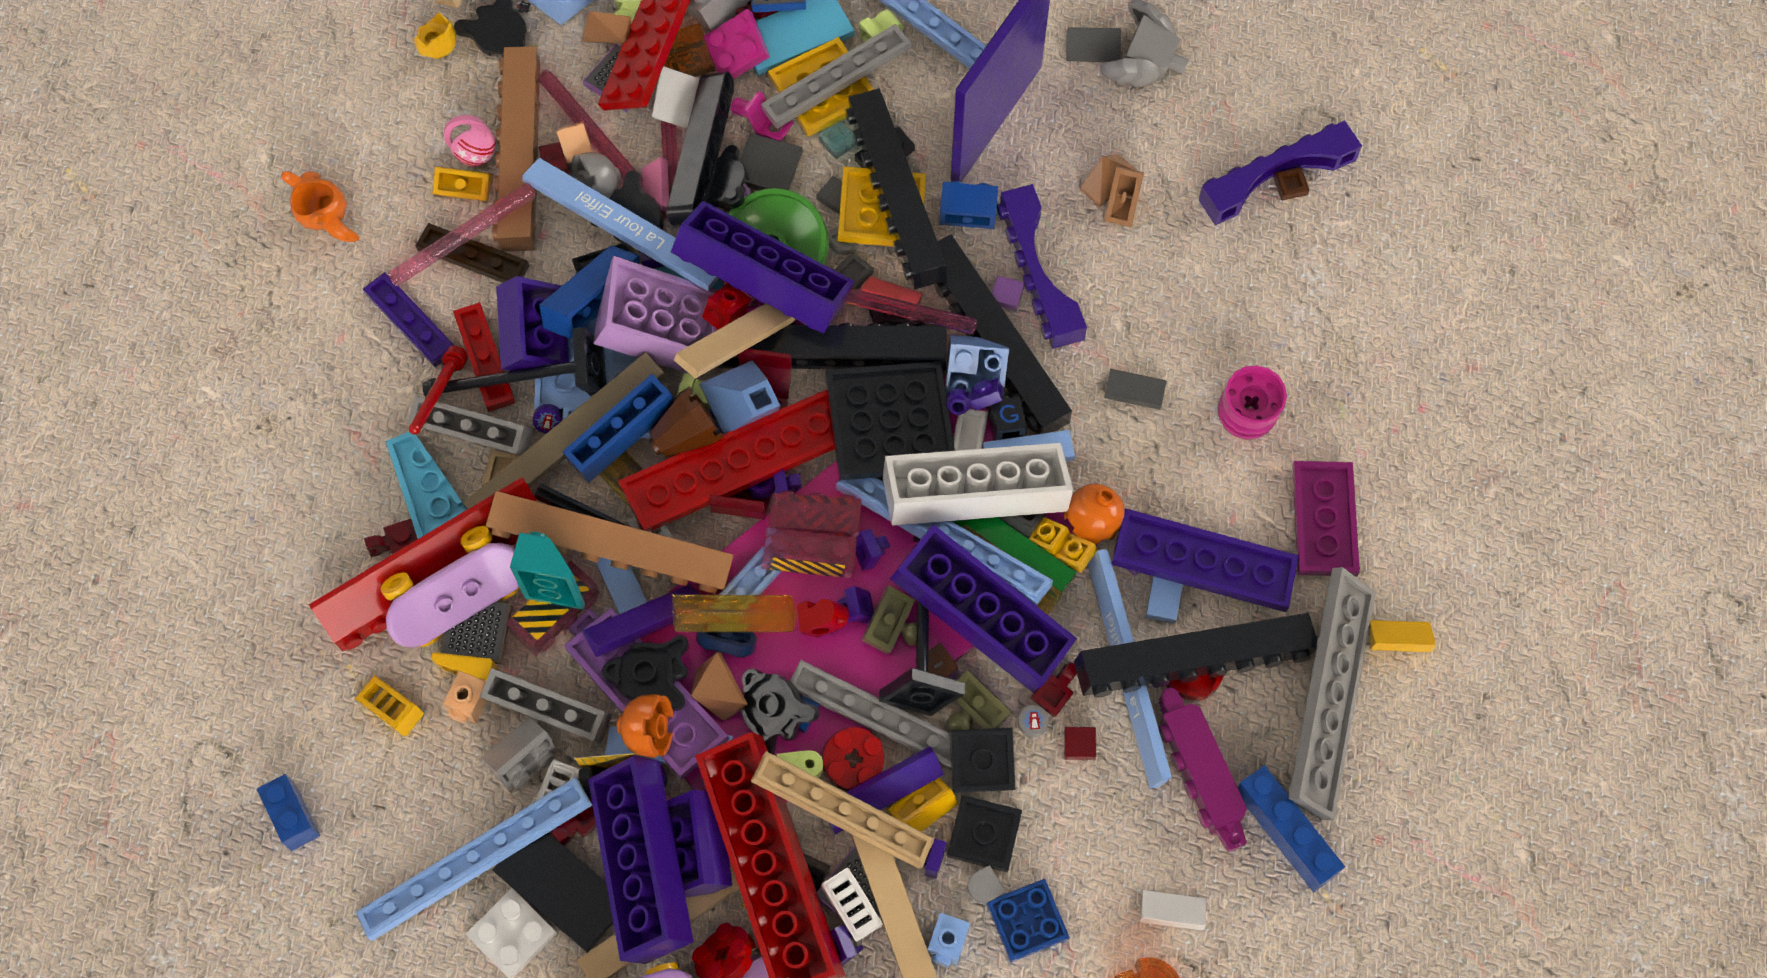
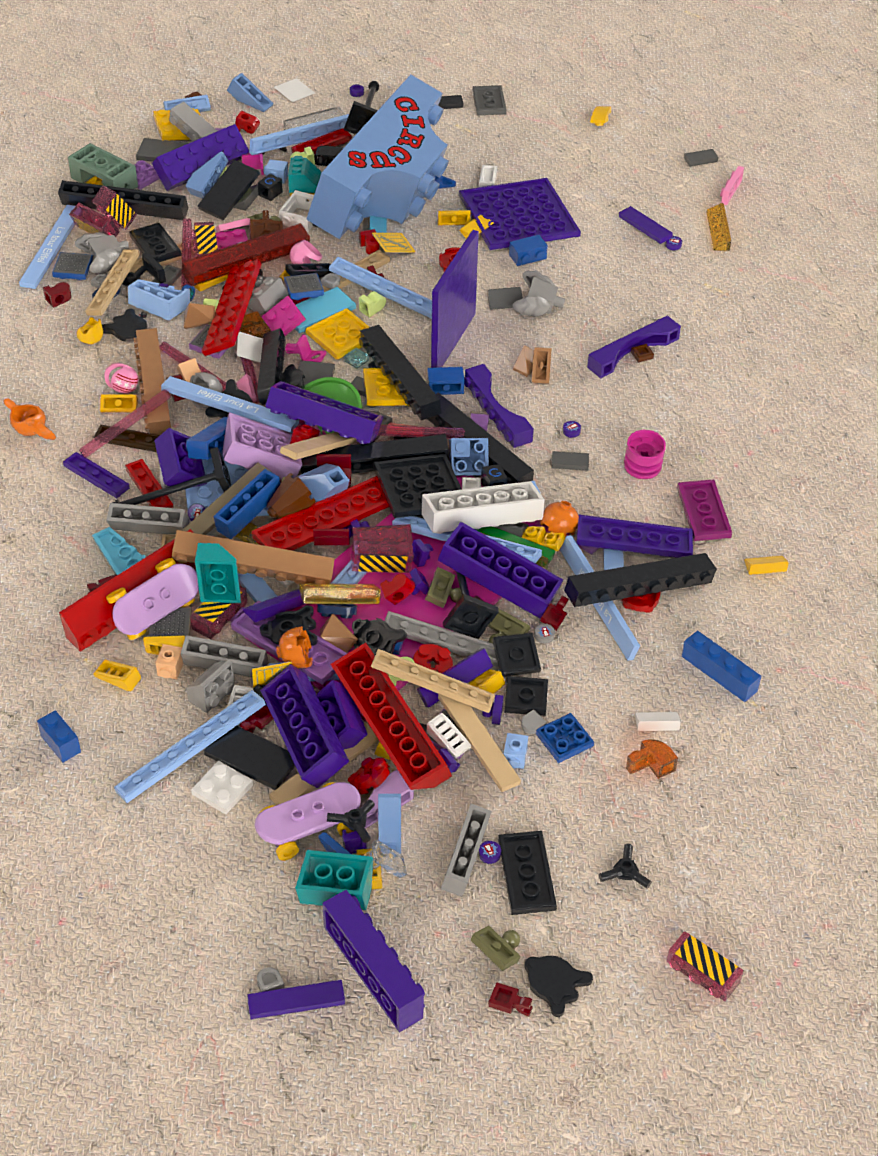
camera: 10 degrees left, 20 degrees down
red piece [409,346,468,435] -> none
light grey plate [761,24,911,129] -> none
dark purple plate [947,378,1003,415] -> none
dark red tile [1064,727,1096,760] -> none
magenta hinge [1158,687,1247,852] -> none
light grey plate [1289,567,1376,820] -> none
none -> dark purple tile [563,421,581,438]

